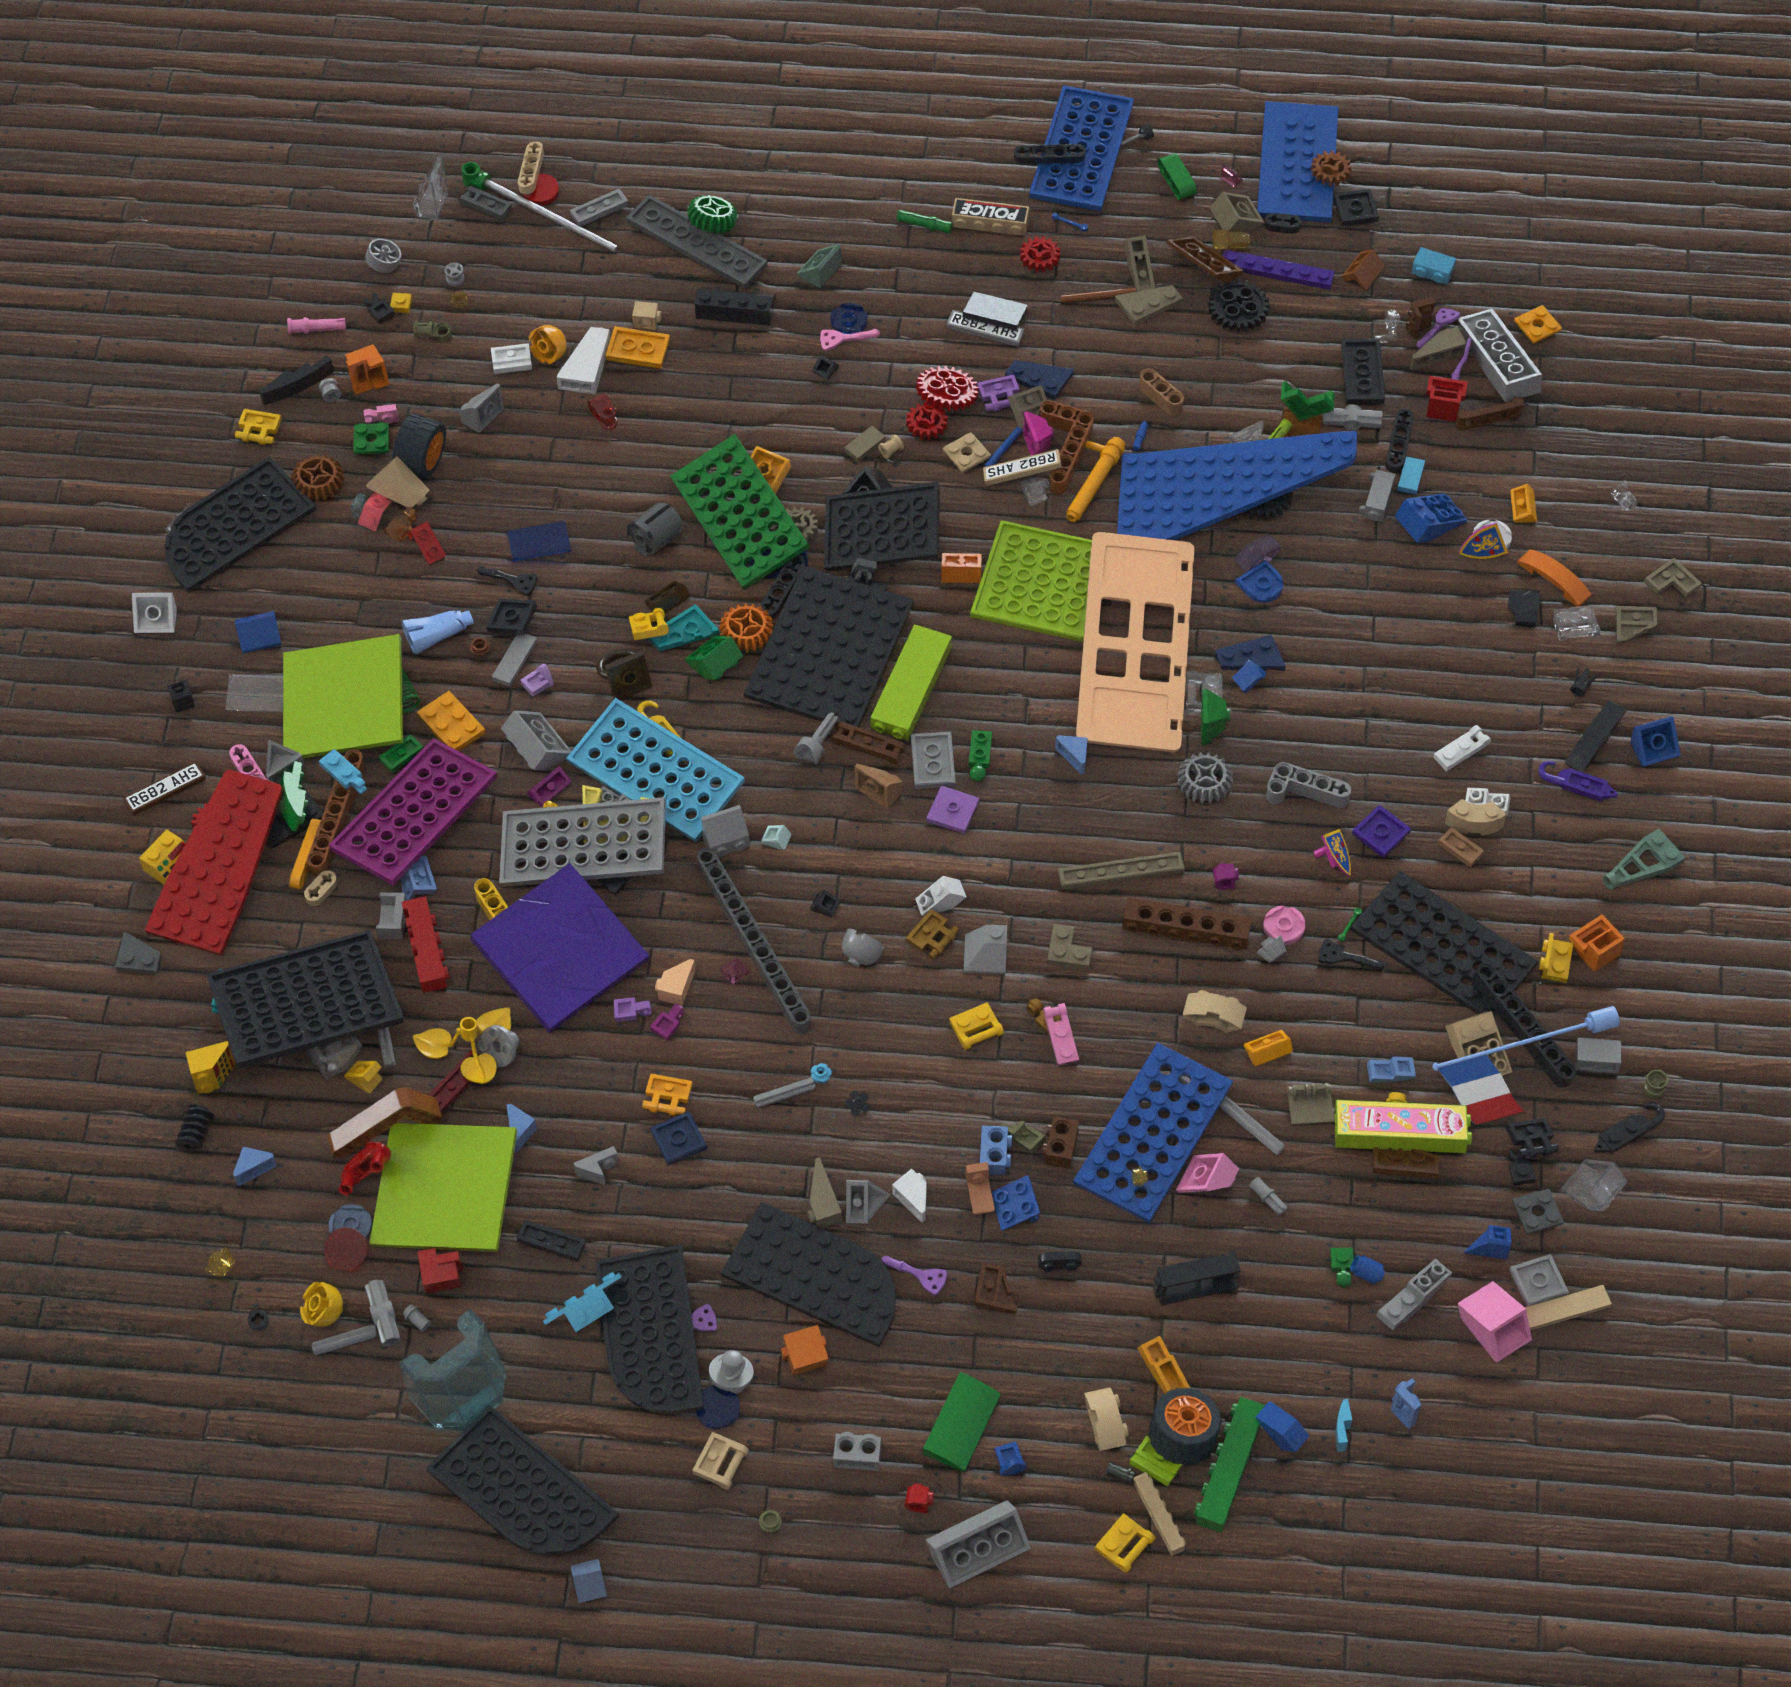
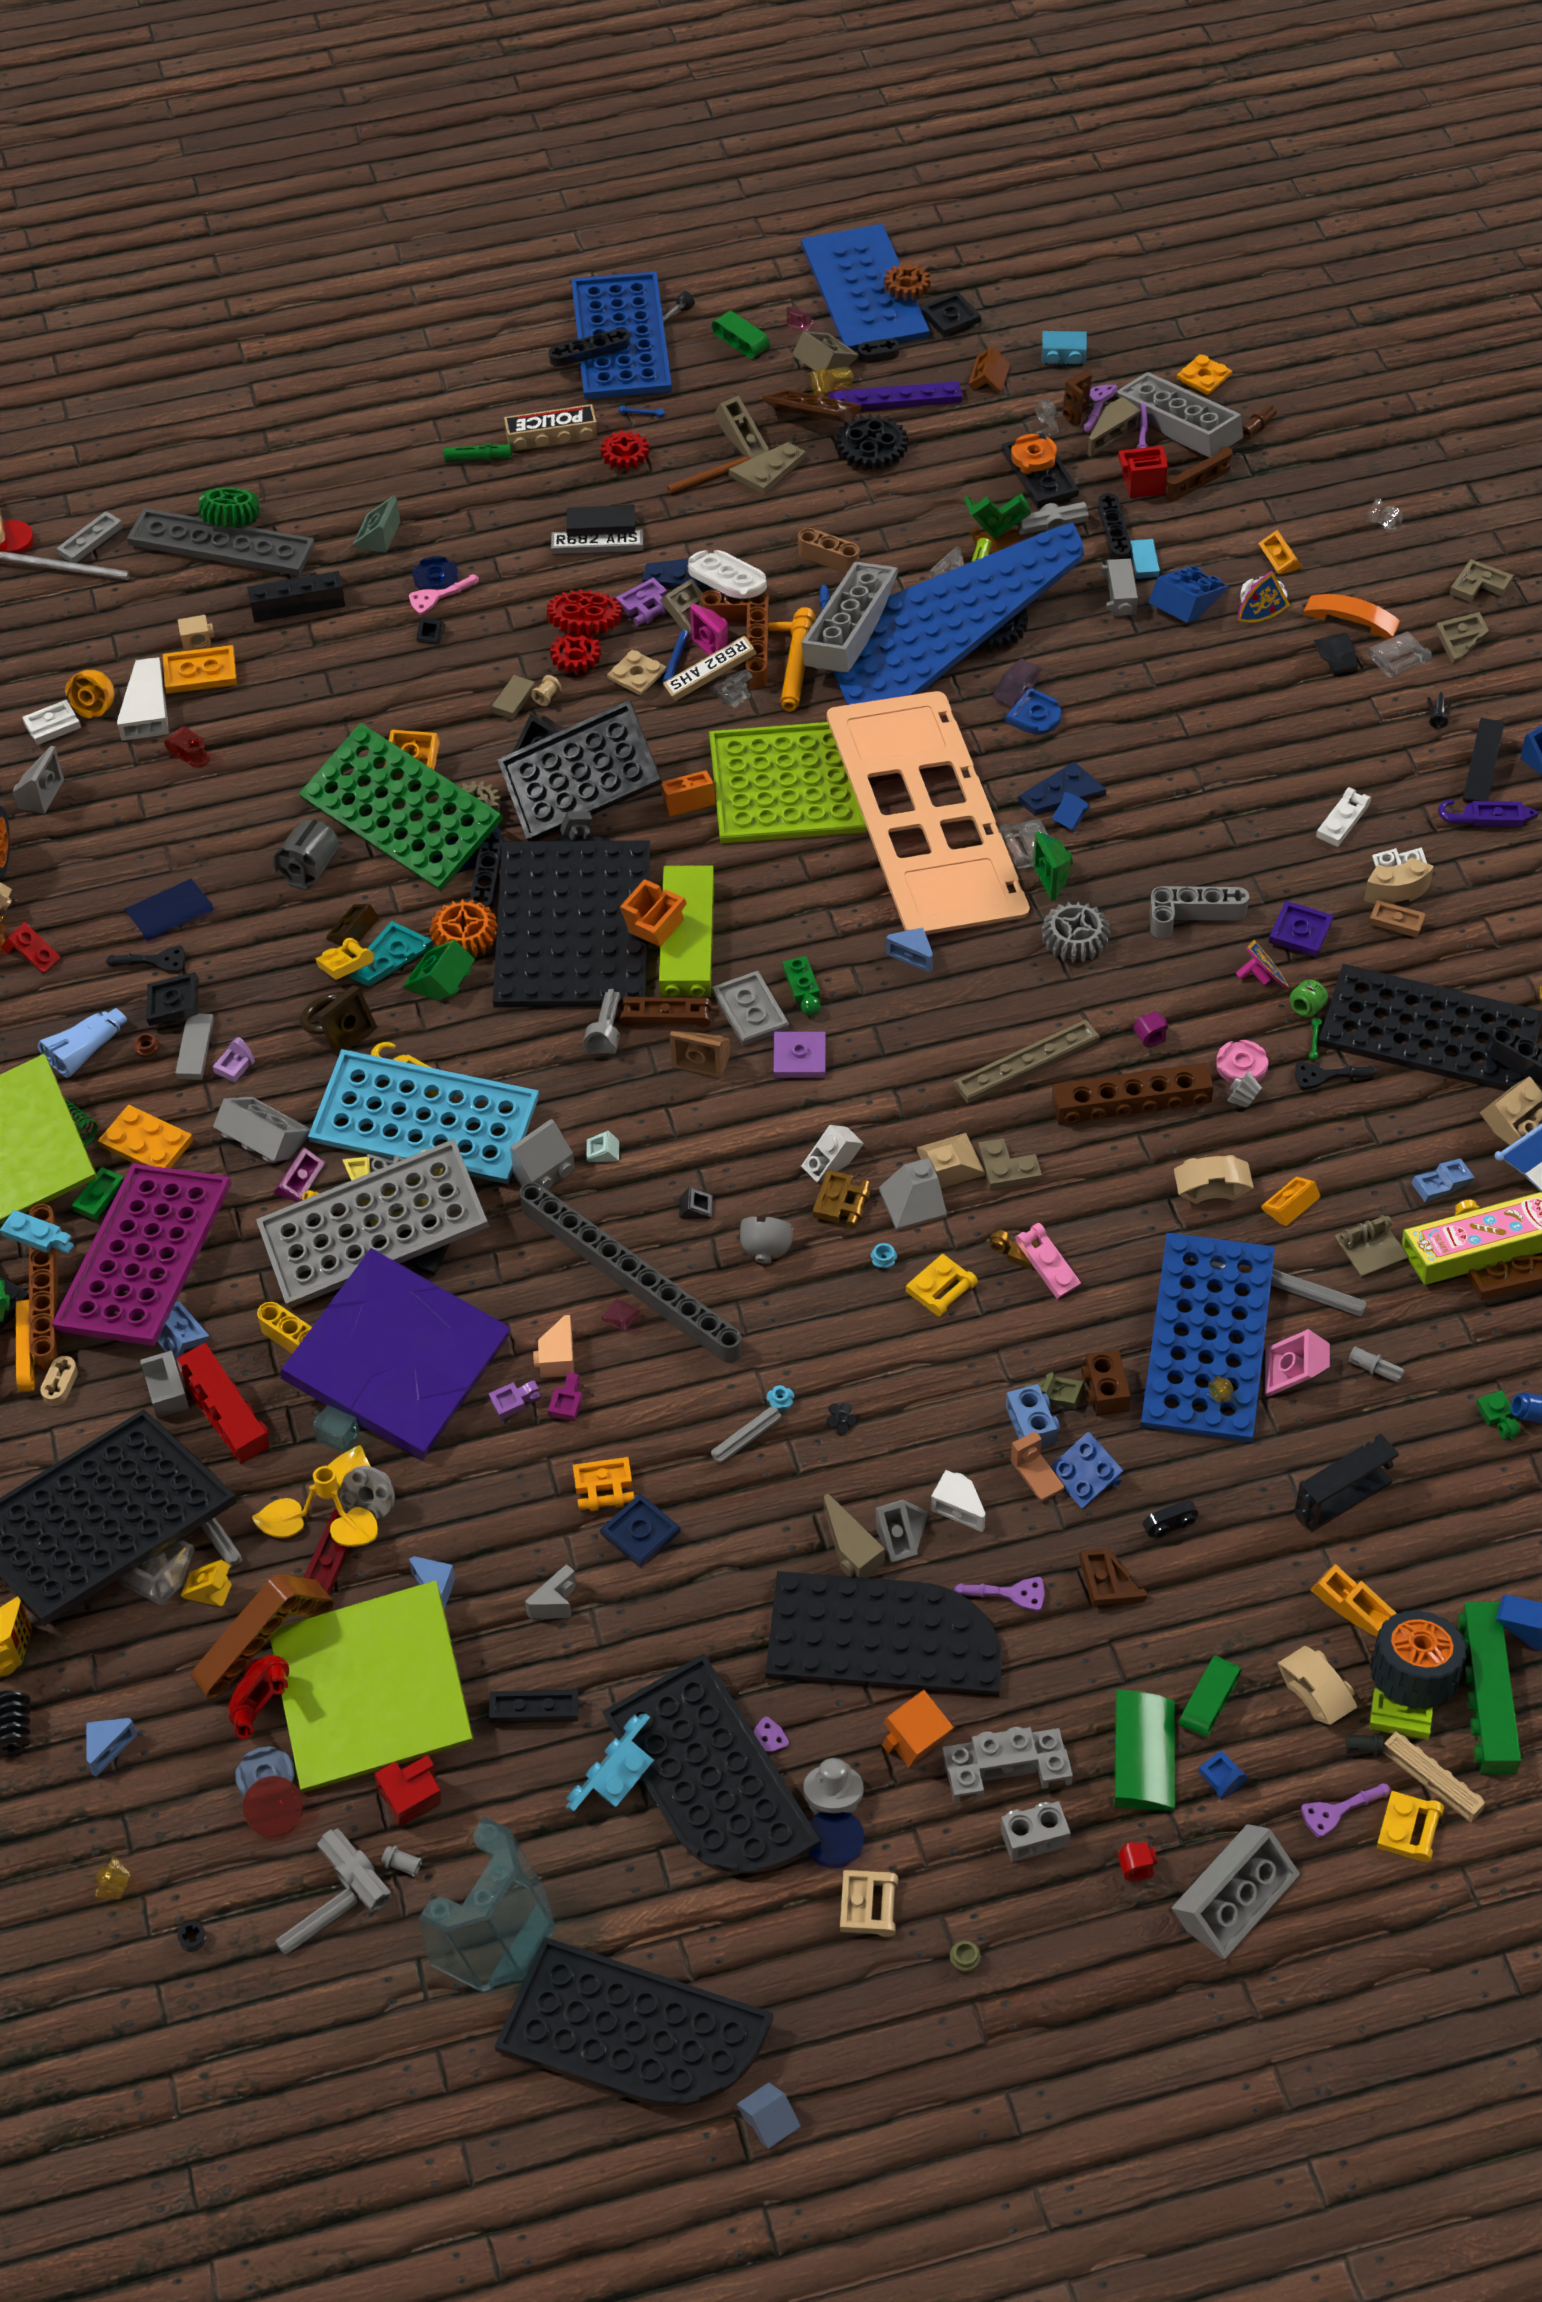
camera: 20 degrees left, 5 degrees down
yellow cylinder [300,1282,343,1327] -> none
none -> clear light blue brick [313,1405,359,1453]
none -> orange plate [620,879,687,947]
none -> white tile [688,550,767,598]
none -> light grey slope [801,562,898,672]
none -> medium azure plate [871,1243,897,1268]
none -> tan slope [917,1133,985,1189]
none -> light grey bracket [942,1727,1073,1803]
none -> orange plate [1011,434,1057,474]
none -> green beam [1179,1655,1242,1738]
none -> reddish brown axle [1242,405,1277,439]
none -> bright green head [1290,980,1328,1017]
none -> medium lavender piece [1301,1784,1391,1839]

